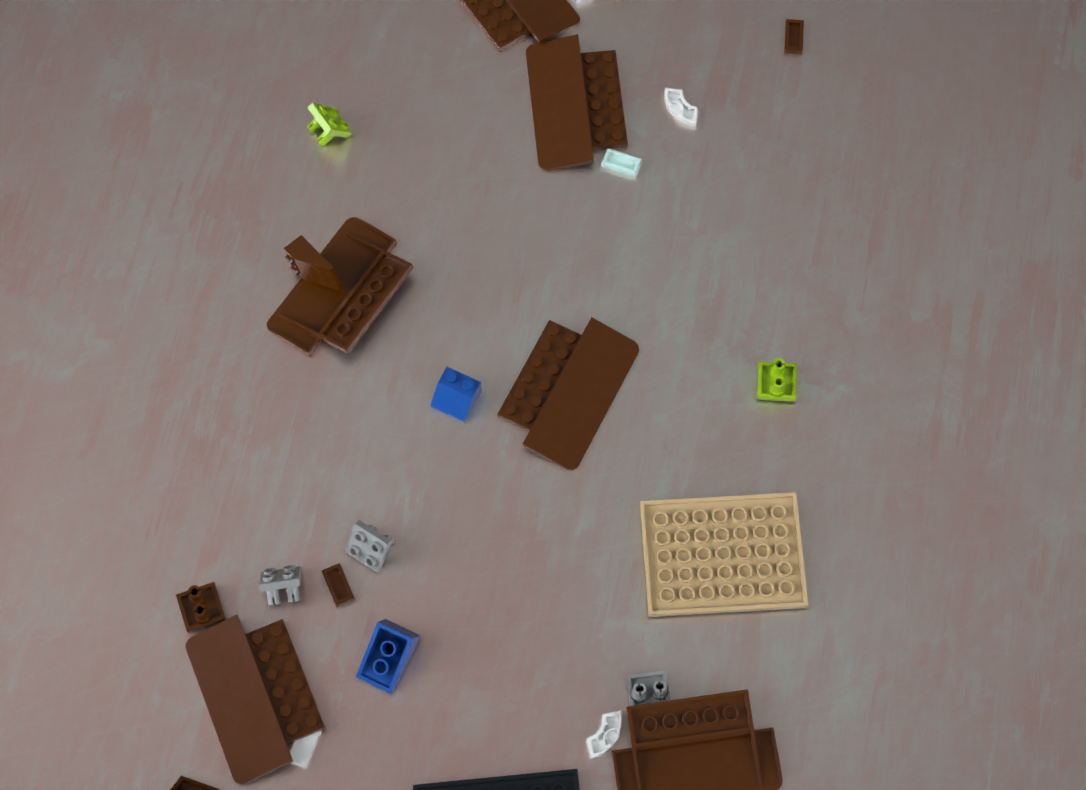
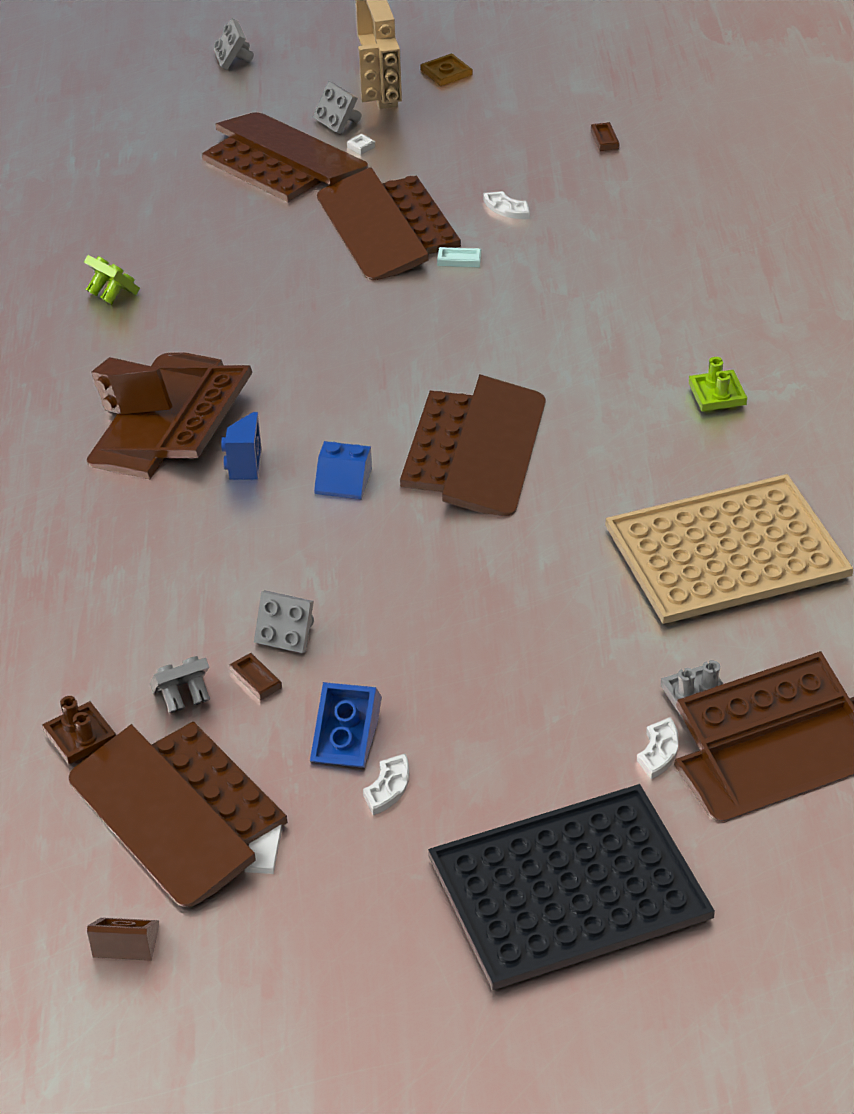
camera: 15 degrees left, 25 degrees down
none -> blue slope [221,412,262,480]
none -> white tile [363,754,409,815]

